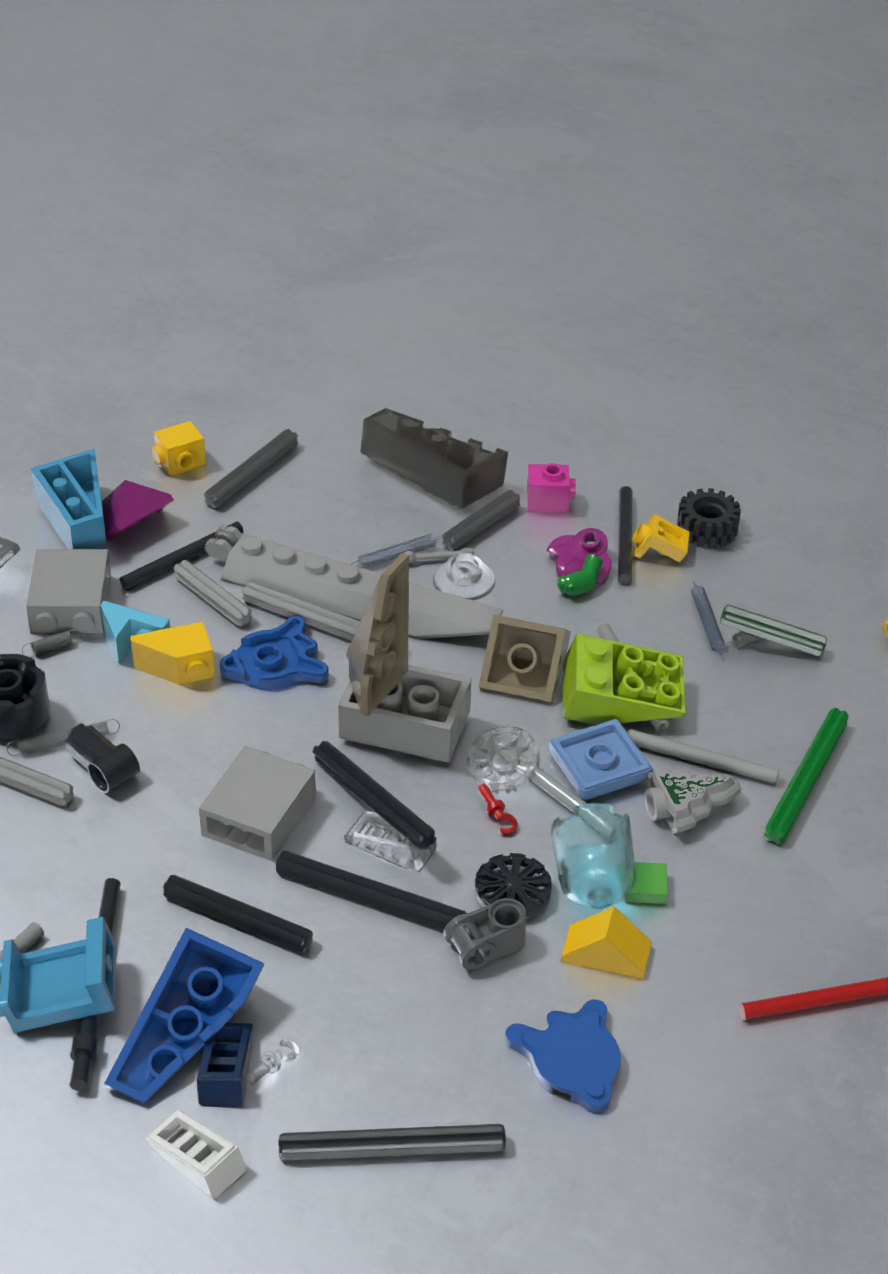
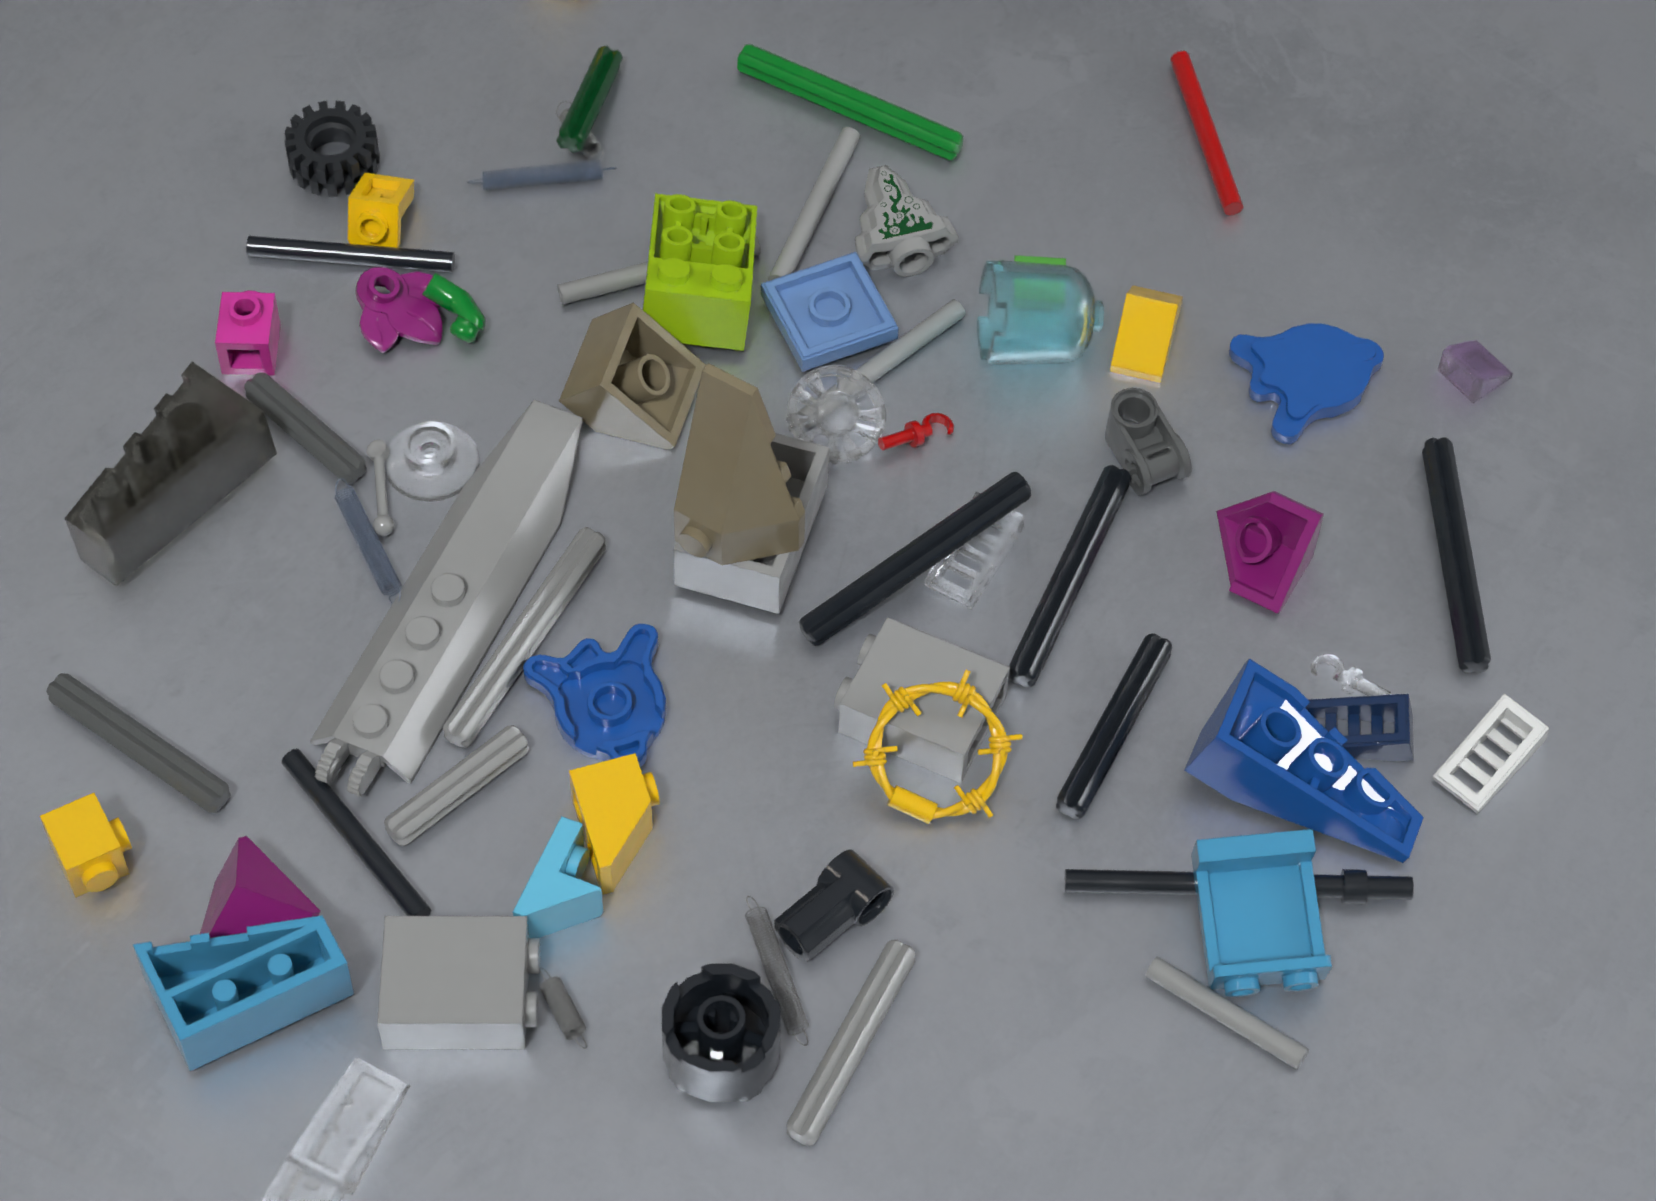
camera: 90 degrees left, 15 degrees up
black wheel [475,853,552,918] -> none
none -> yellow piece [853,669,1023,824]
none -> magenta slope [1216,491,1324,614]
none -> clear purple slope [1438,340,1513,404]

